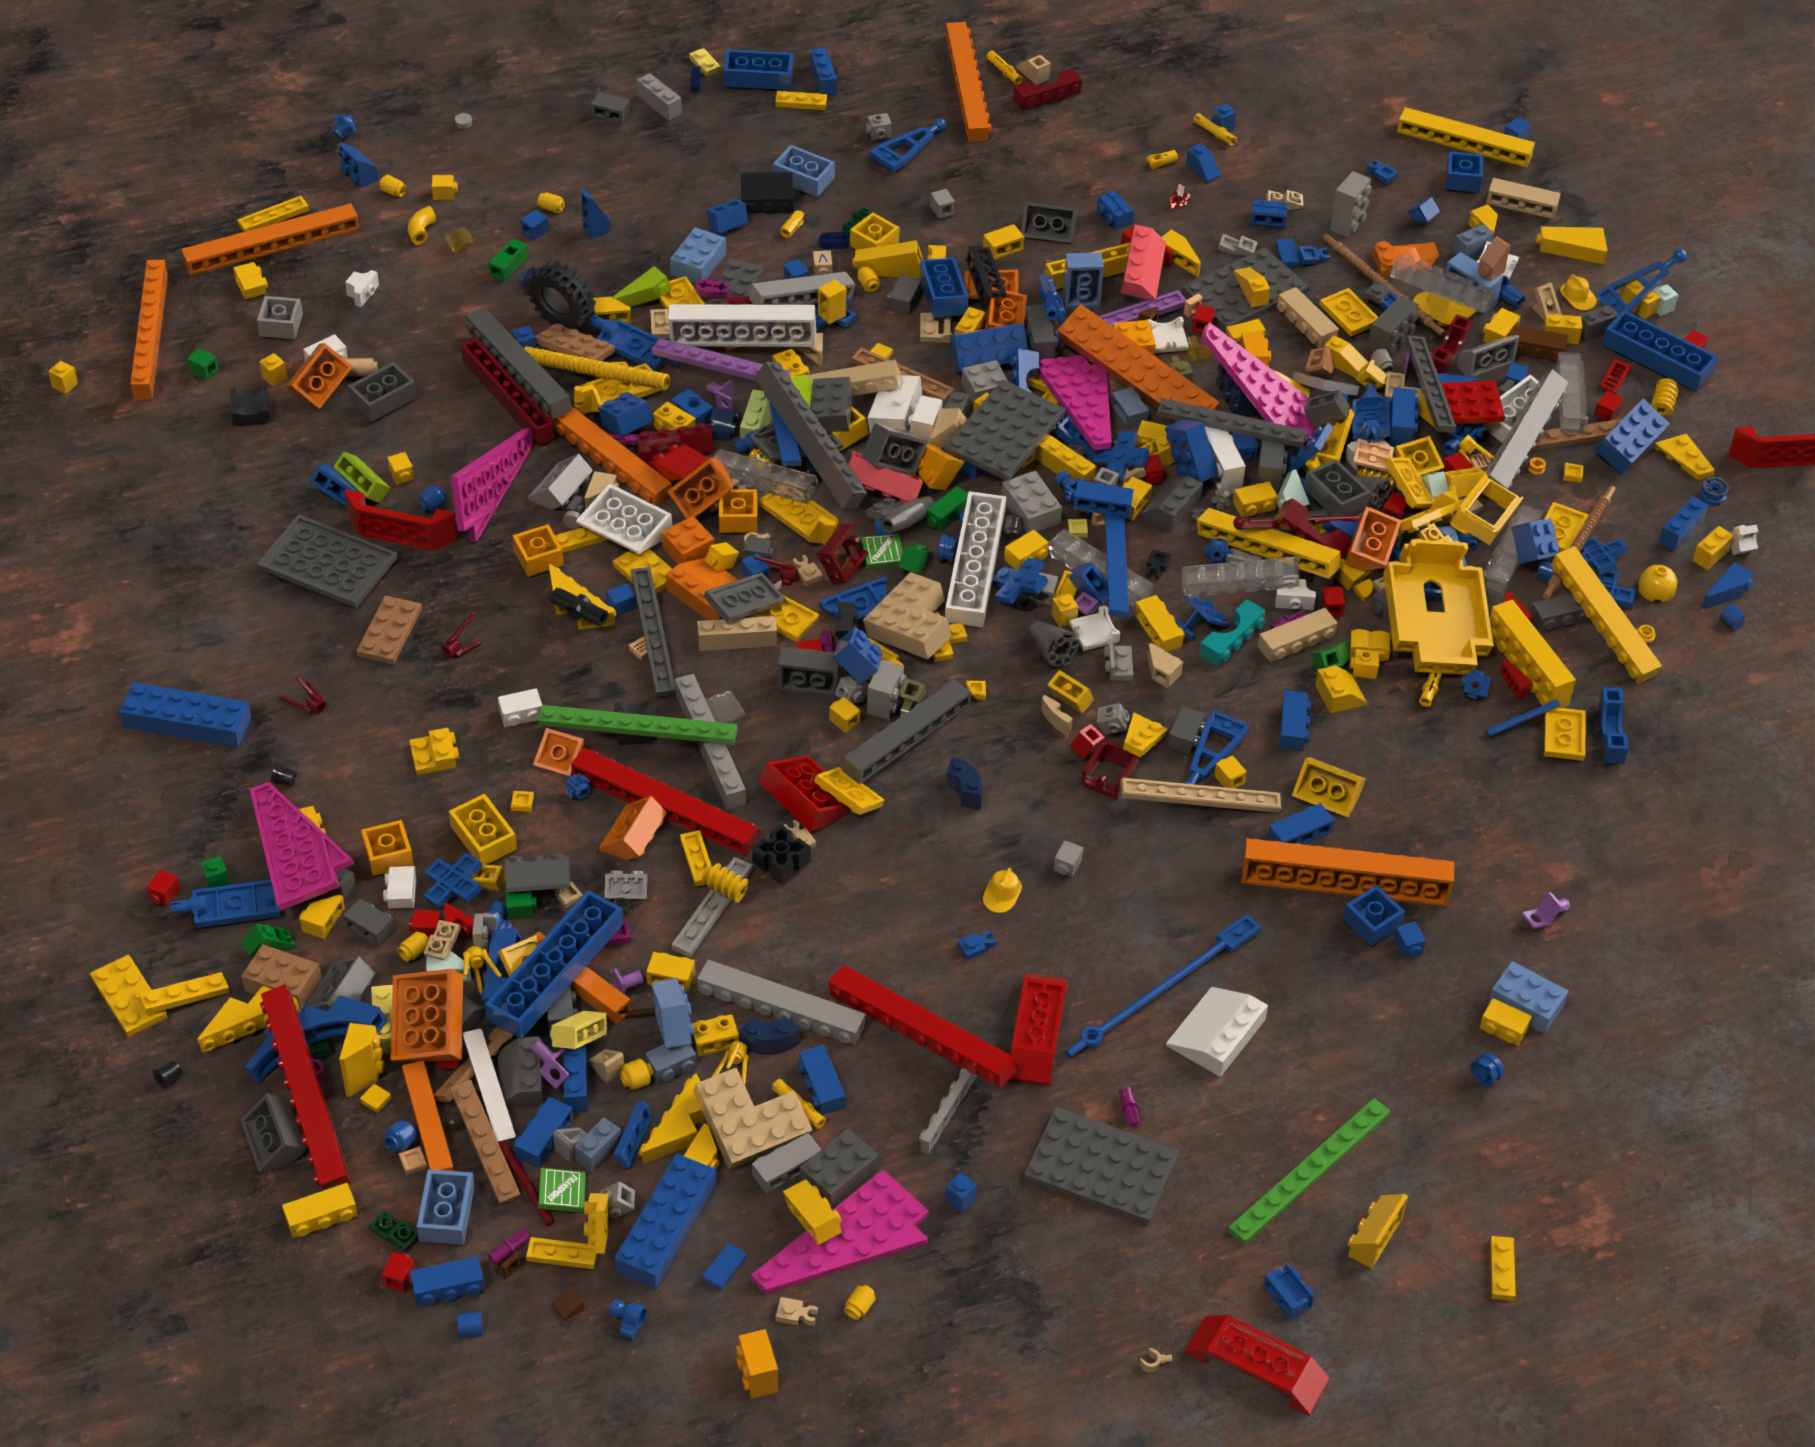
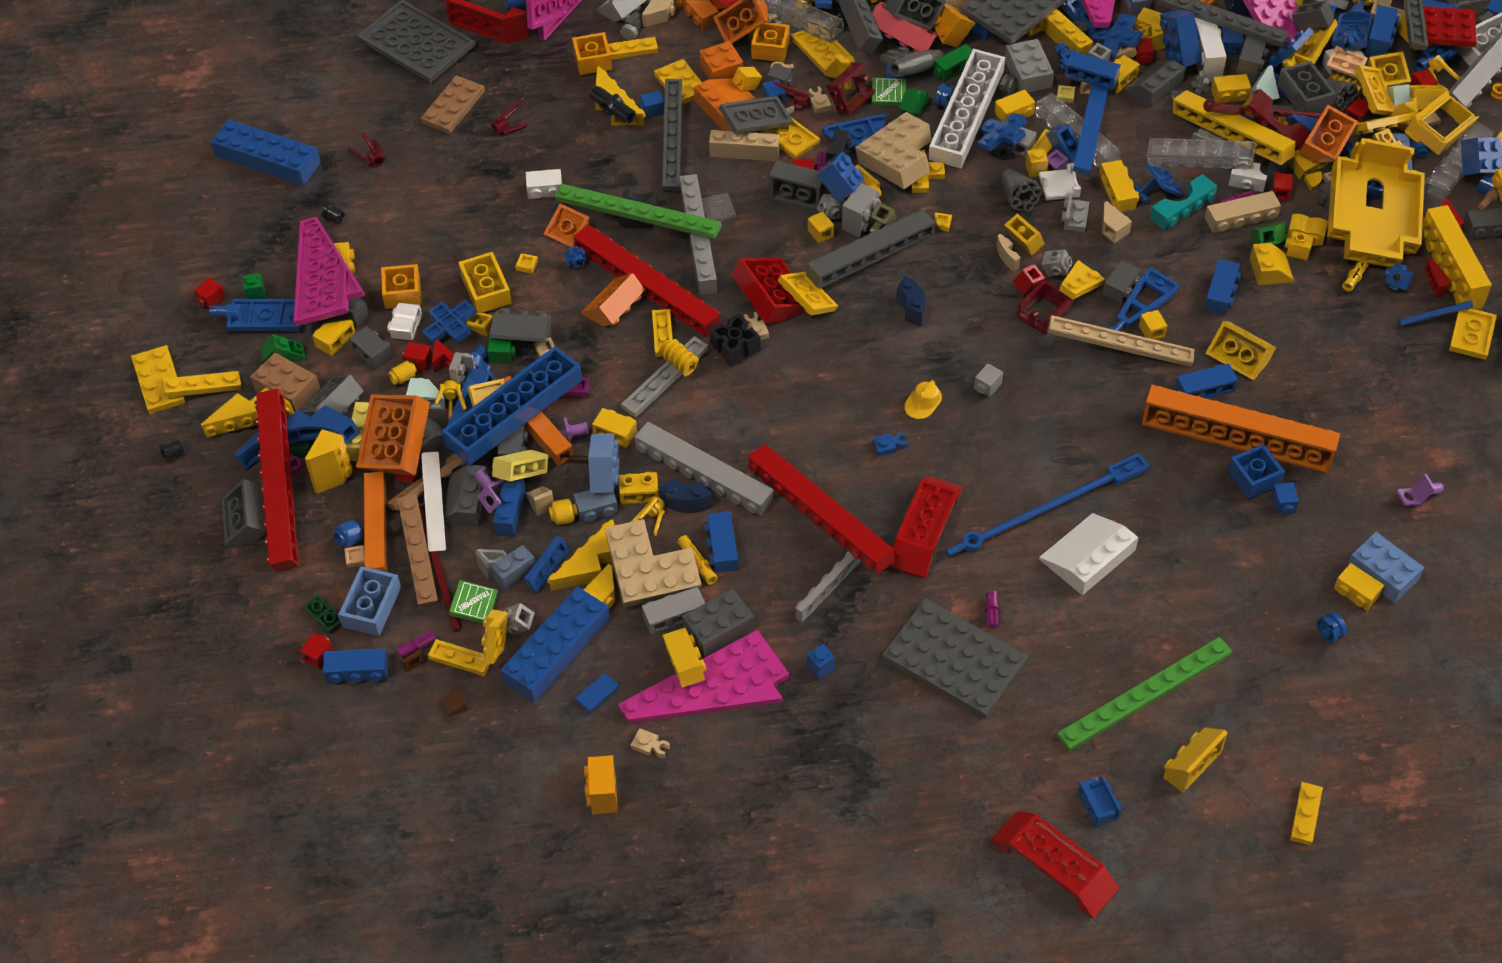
camera: 15 degrees right, 5 degrees up
yellow brick [282,1183,358,1238] -> none
yellow tile [360,1084,392,1113] -> none
yellow plate [409,727,459,775] -> none
tan slope [424,920,461,959] -> none
blue brick [458,1312,483,1339] -> none
blue brick [514,1097,573,1168] -> none
white slope [576,484,673,554] -> none
light grey bracket [605,871,648,900] -> none
blue piece [609,1299,647,1339] -> none
light nougat tile [629,636,648,661] -> none
yellow brick [844,1285,876,1320] -> none
tan piece [1139,1348,1172,1372] -> none
black plate [1145,549,1171,580] -> none
blue rock [1203,538,1233,565] -> none
light nougat tile [1469,453,1491,471] -> none

